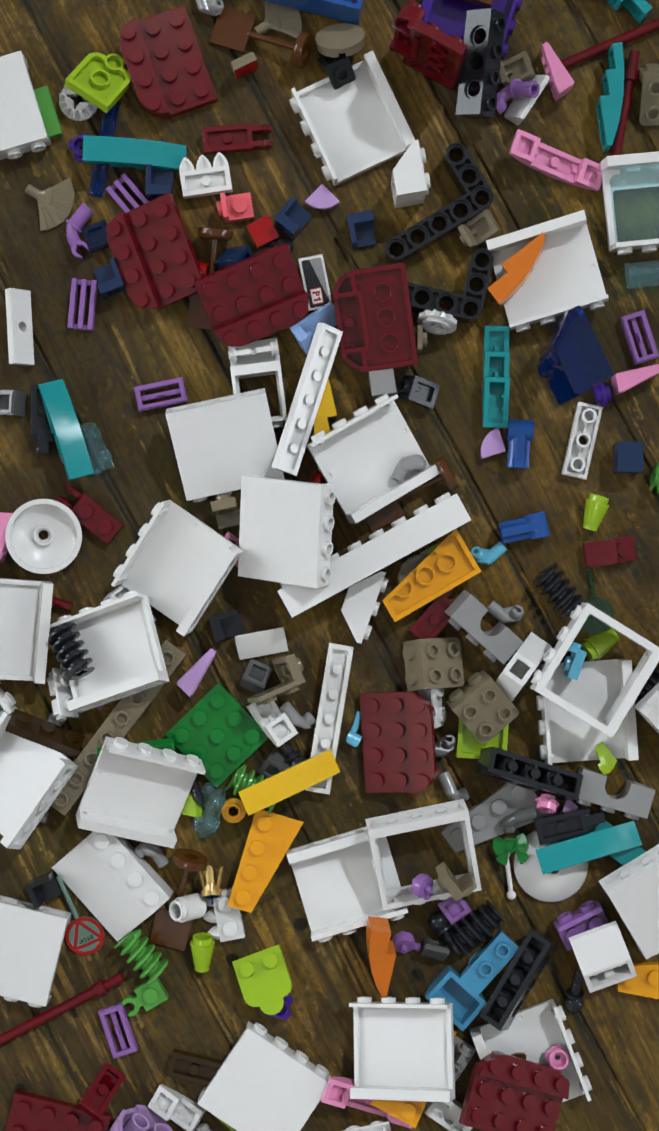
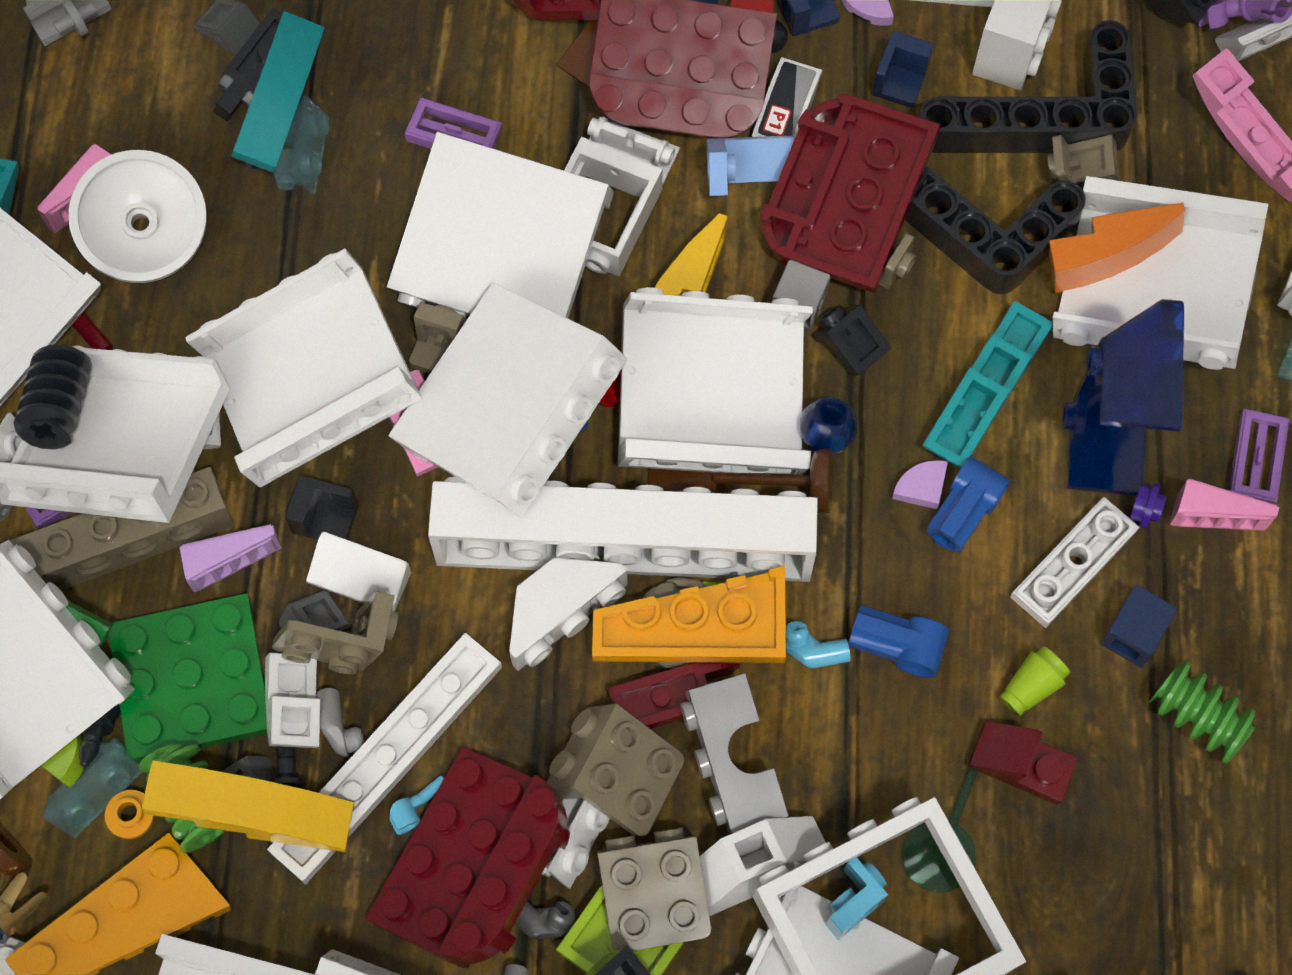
camera: 30 degrees right, 20 degrees down
dark red hinge [55,483,124,545] -> none
white plate [271,323,343,476] -> none
light grey arm [391,454,427,483] -> none
white gear [417,309,457,335] -> none
light grey arm [486,600,524,624] -> none
black piece [534,563,586,619] -> none
lime cone [581,628,620,661] -> none
none -> clear blue piece [800,396,857,454]

